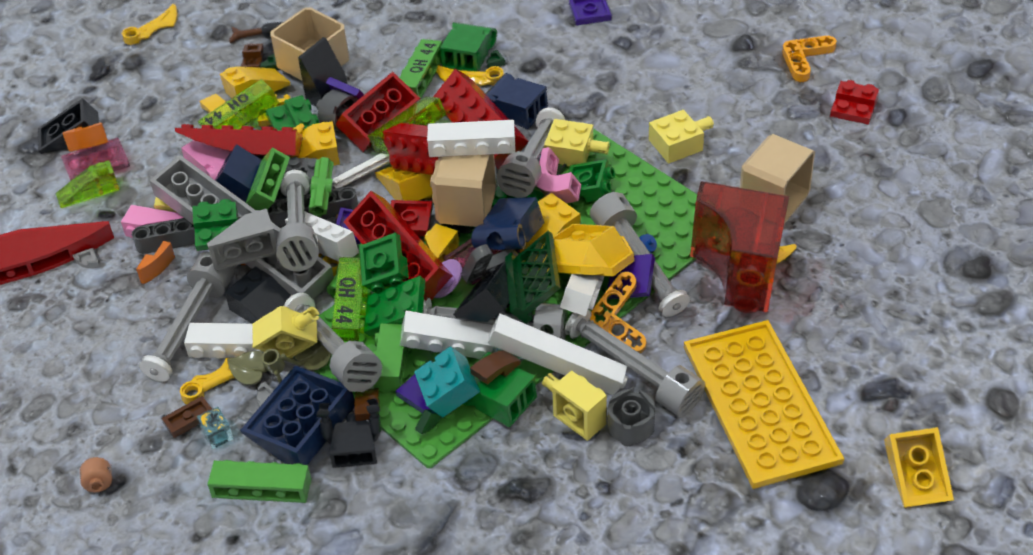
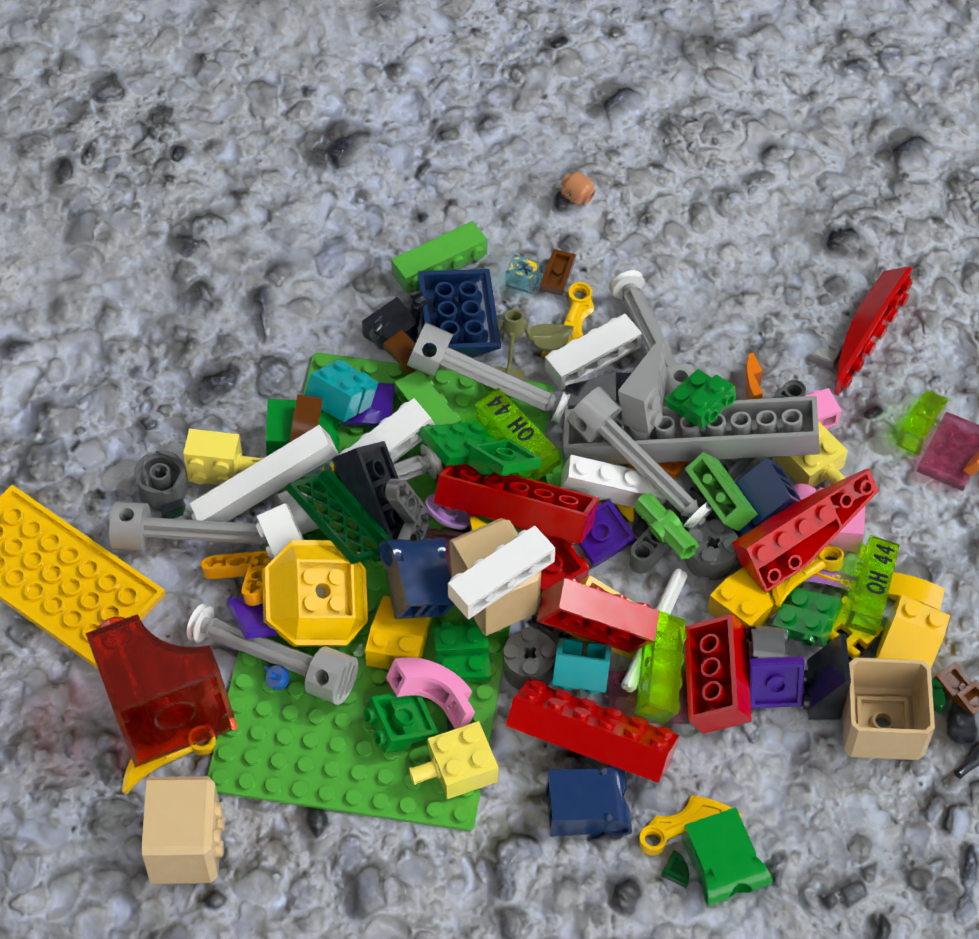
camera: 140 degrees right, 10 degrees up
light yellow brick [252,306,319,358] -> none
bright green brick [399,39,443,103] -> none
light grey piece [497,107,565,198] -> none
light yellow brick [649,110,714,164] -> none

